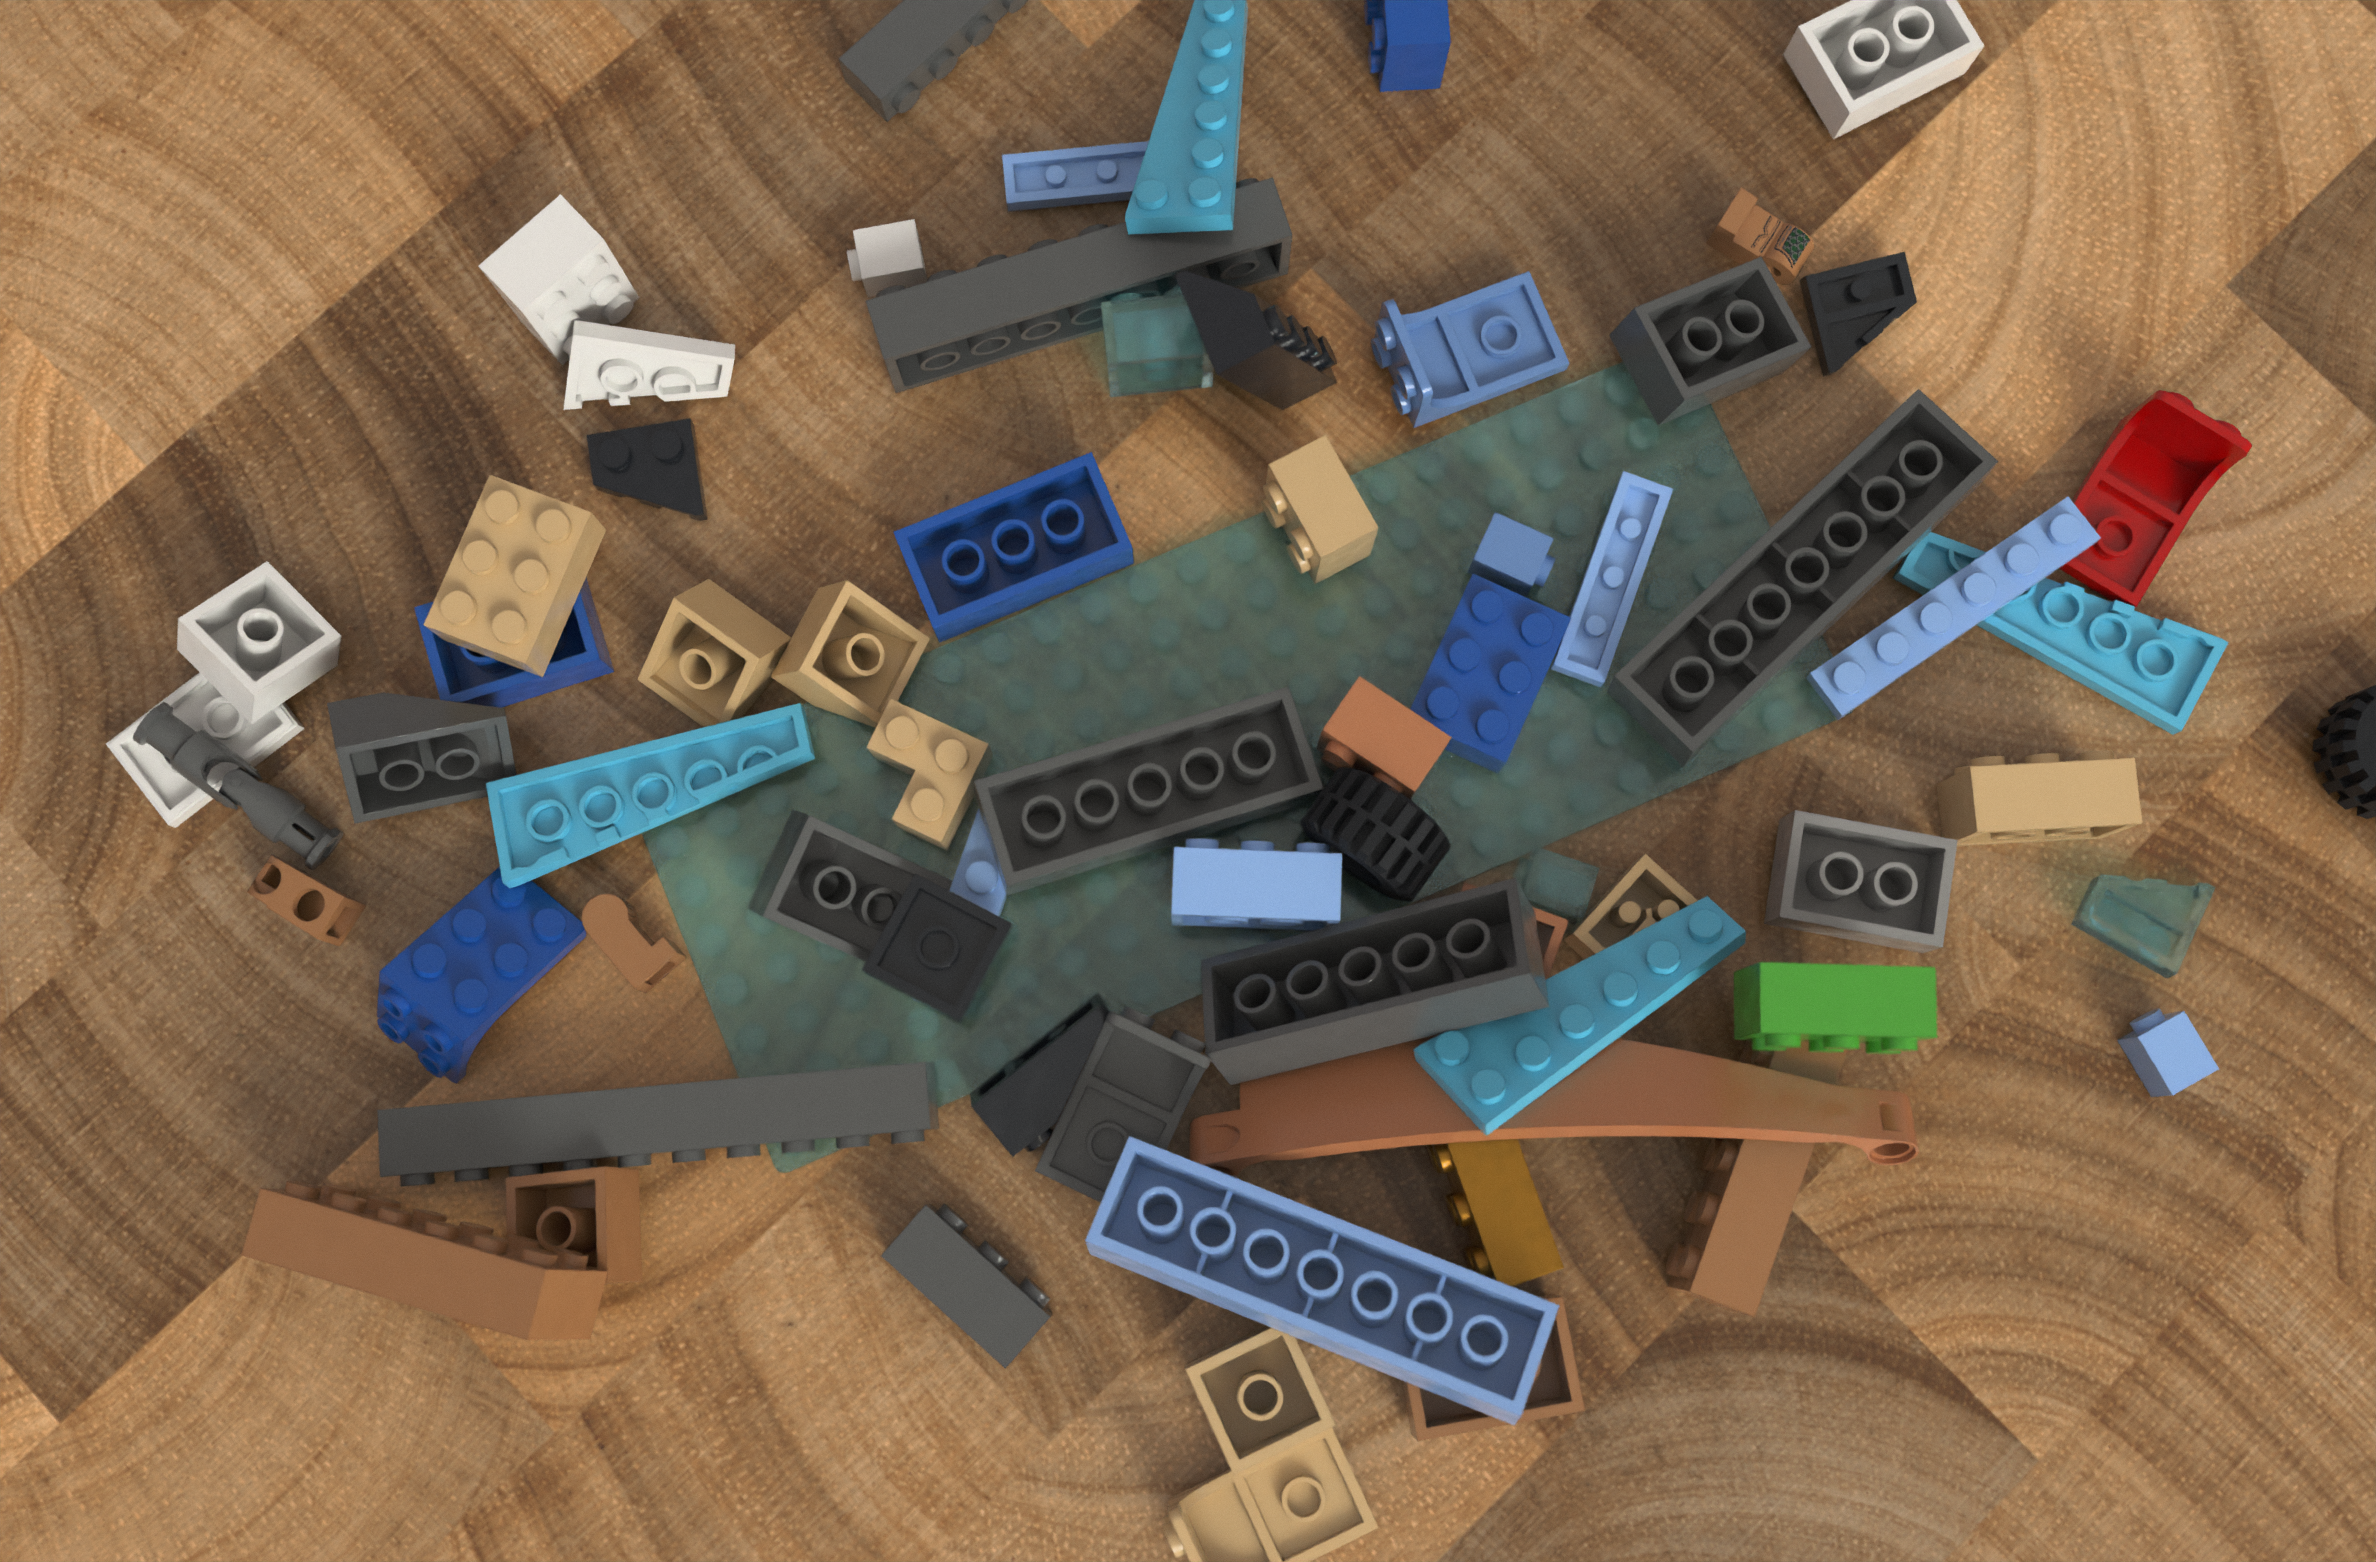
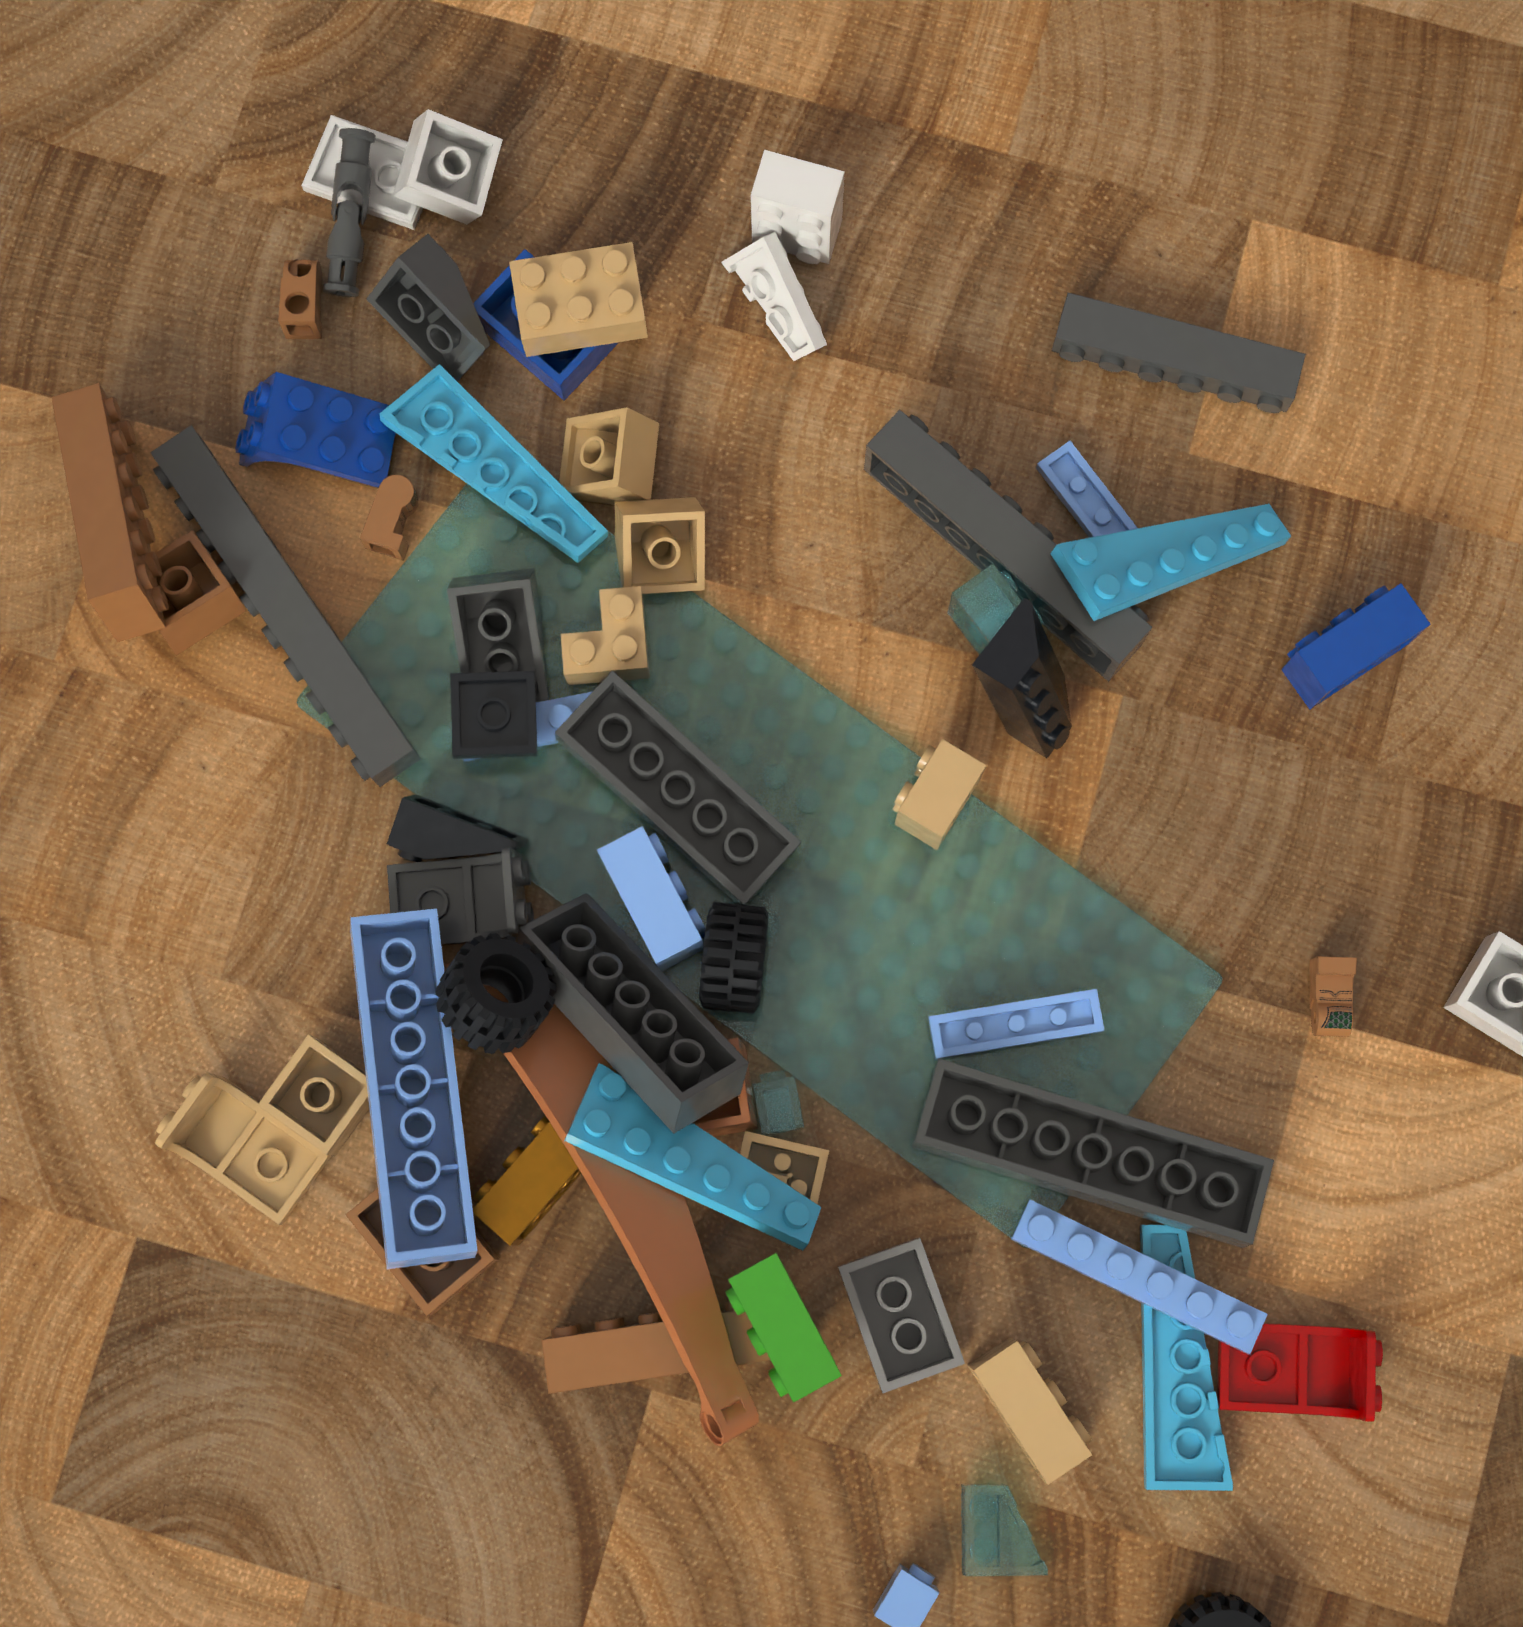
camera: 65 degrees right, 0 degrees up
black wing [587,418,708,521] -> none
white brick [847,219,927,298] -> none
dark grey brick [881,1203,1053,1369] -> none
blue brick [893,452,1134,643] -> none
nougat brick [1316,676,1452,800] -> none
medium blue bracket [1371,271,1569,428] -> none
blue brick [1410,573,1572,774] -> none
medium blue brick [1468,512,1556,597] -> none
dark grey brick [1609,257,1811,426] -> none
black wing [1799,252,1917,376] -> none
none -> black tyre [435,933,556,1054]

